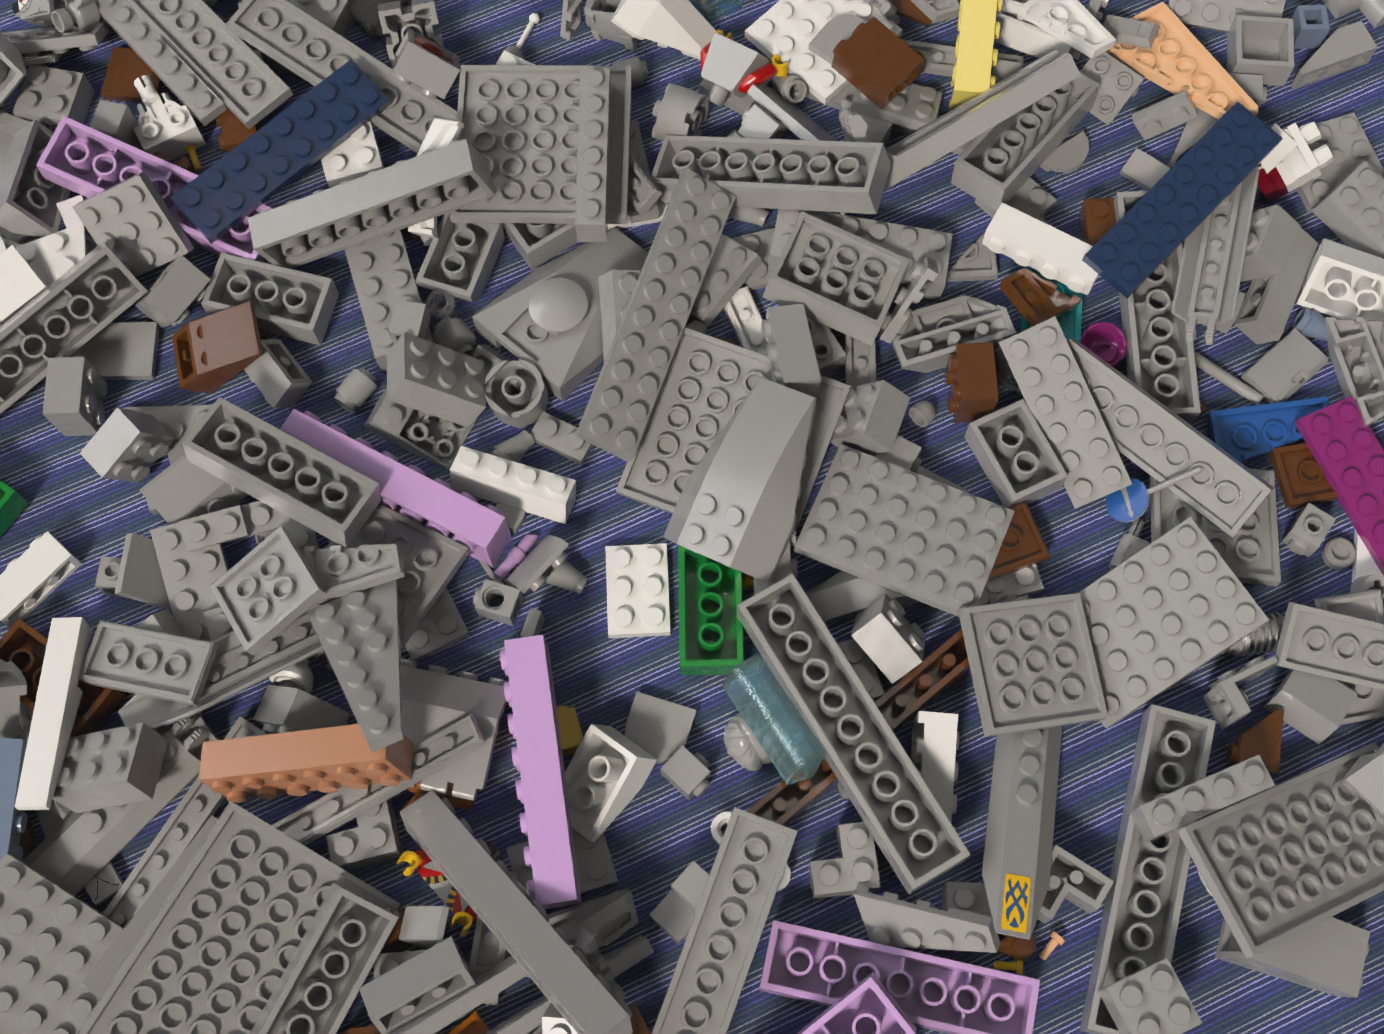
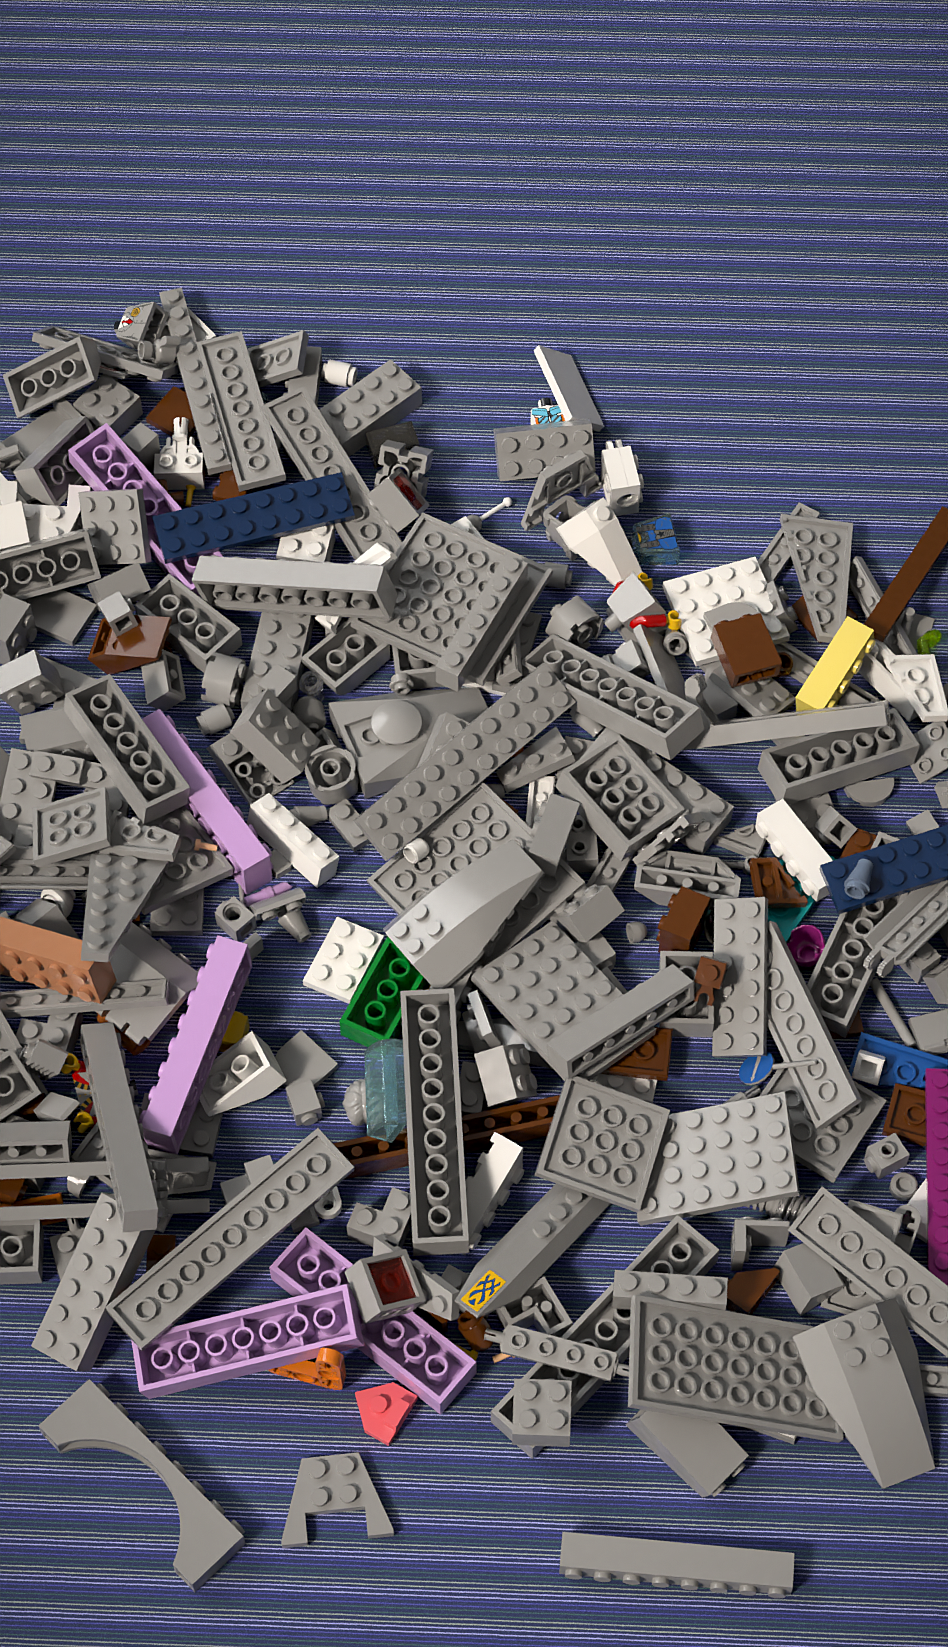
camera: 25 degrees right, 10 degrees down
none -> light grey brick [19,1038,69,1081]
none -> light grey brick [97,591,138,637]
none -> light nougat piece [194,839,218,851]
none -> light grey brick [201,652,249,708]
none -> light grey piece [345,1249,426,1324]
none -> light grey plate [389,673,414,695]
none -> white piece [403,838,429,863]
none -> light grey bracket [462,990,502,1053]
none -> light grey plate [484,1324,629,1382]
none -> light grey brick [547,964,694,1080]
none -> reddish brown brick [693,955,729,1006]
none -> light grey hand [722,855,757,875]
none -> light grey brick [814,806,858,848]
none -> sand blue cone [844,859,873,899]
none -> white slope [852,1050,886,1085]

